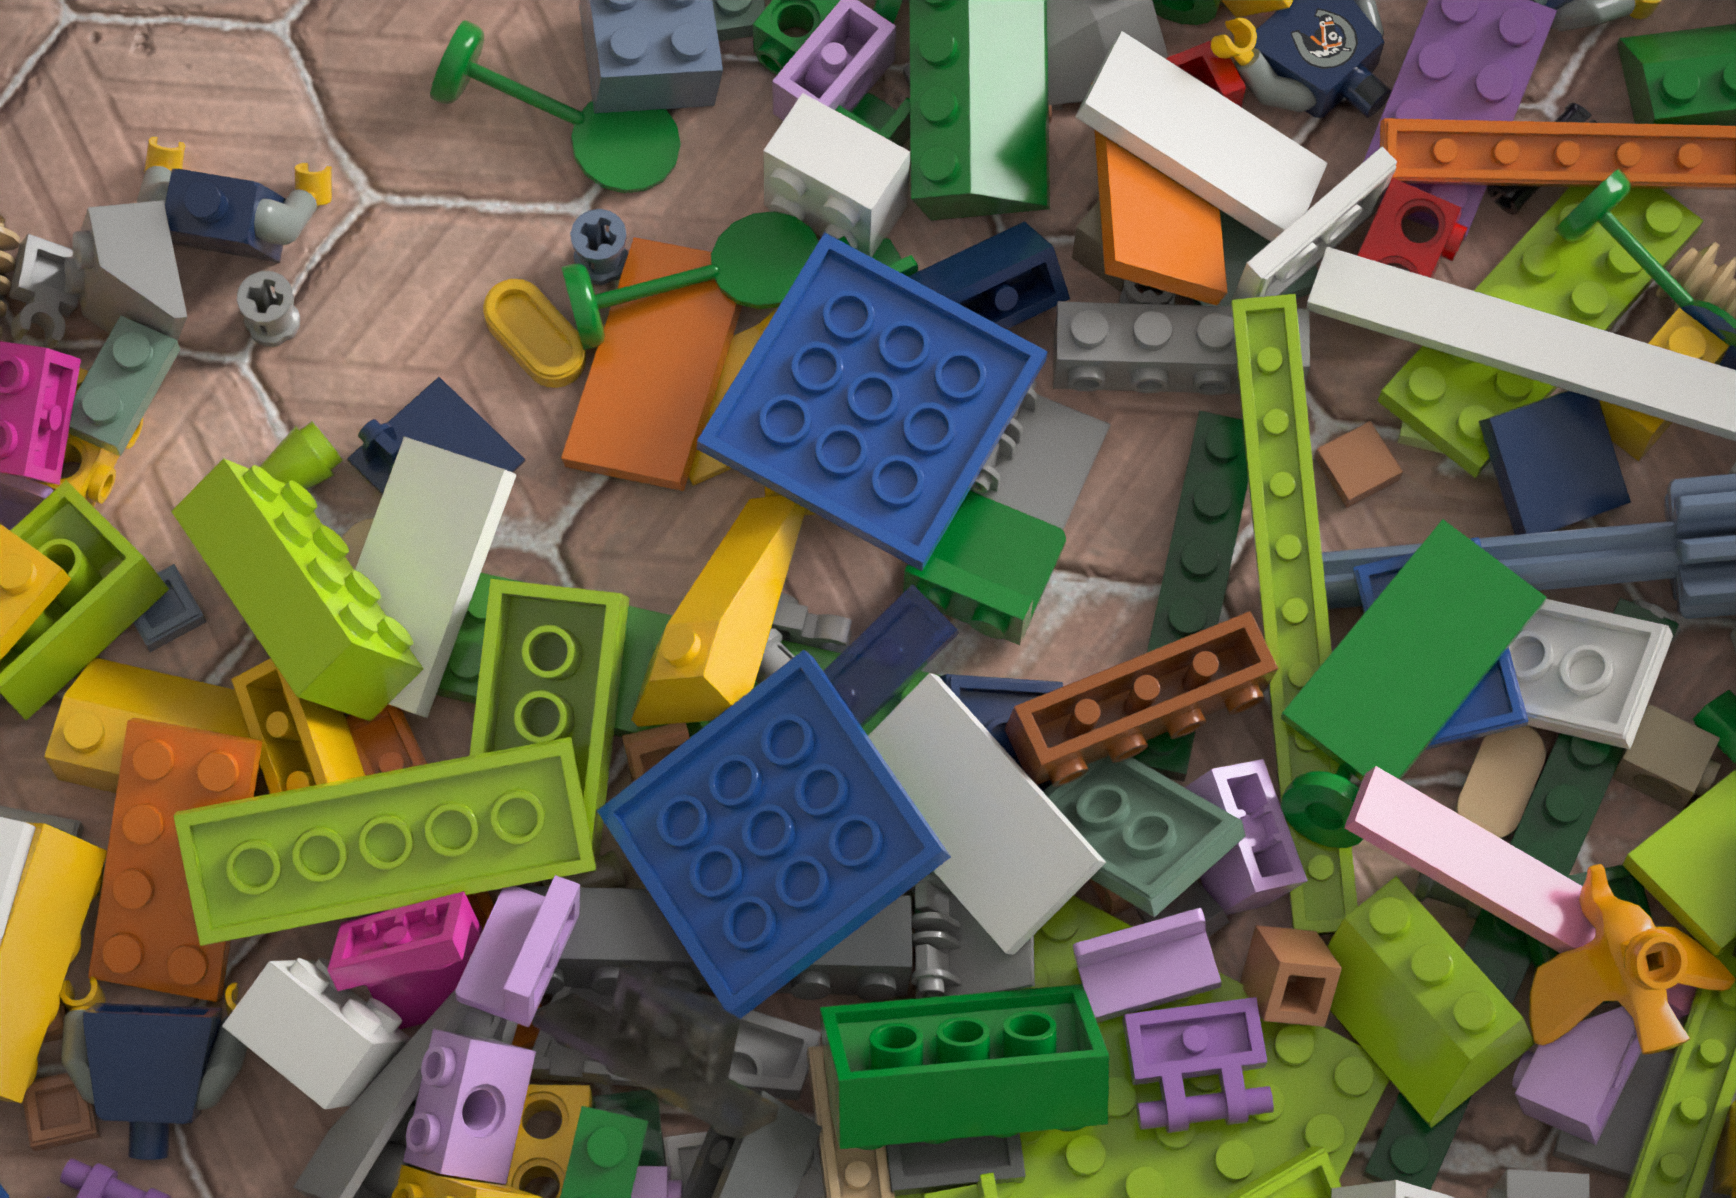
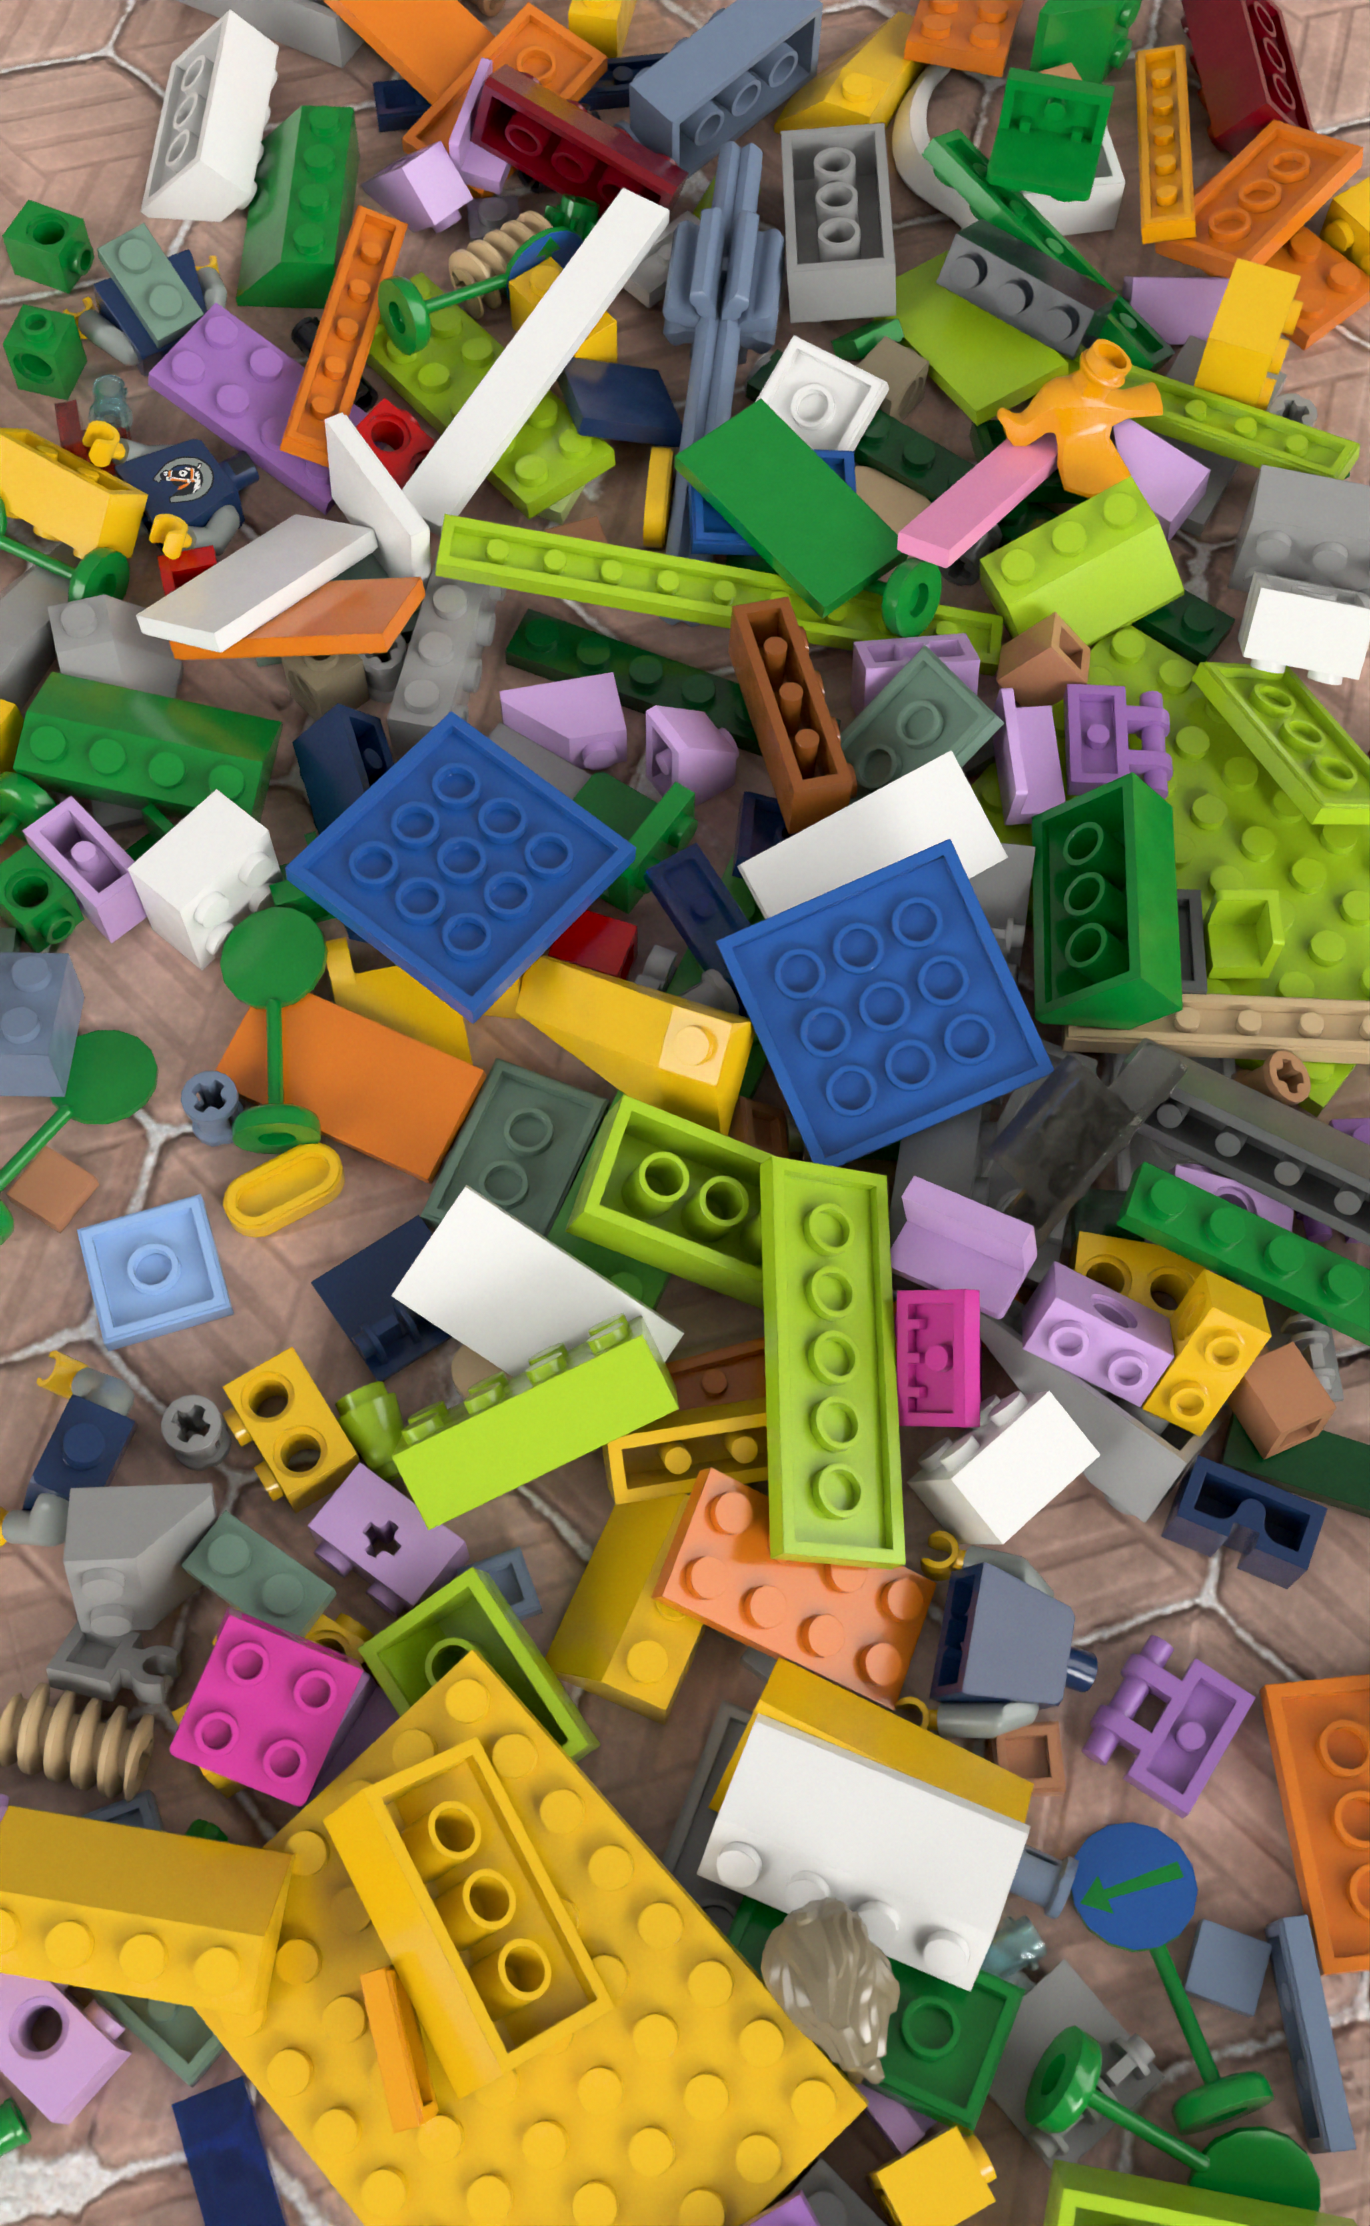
camera: 80 degrees left, 5 degrees down
none -> nougat tile [6,1145,100,1234]
none -> light blue tile [77,1194,234,1351]
none -> yellow brick [222,1346,361,1514]
none -> lavender brick [308,1462,470,1618]
none -> sand green tile [421,1058,610,1238]
none -> lavender slope [499,672,627,770]
none -> red panel [548,910,638,981]
none -> yellow tile [643,447,674,548]
none -> lavender slope [646,705,739,807]

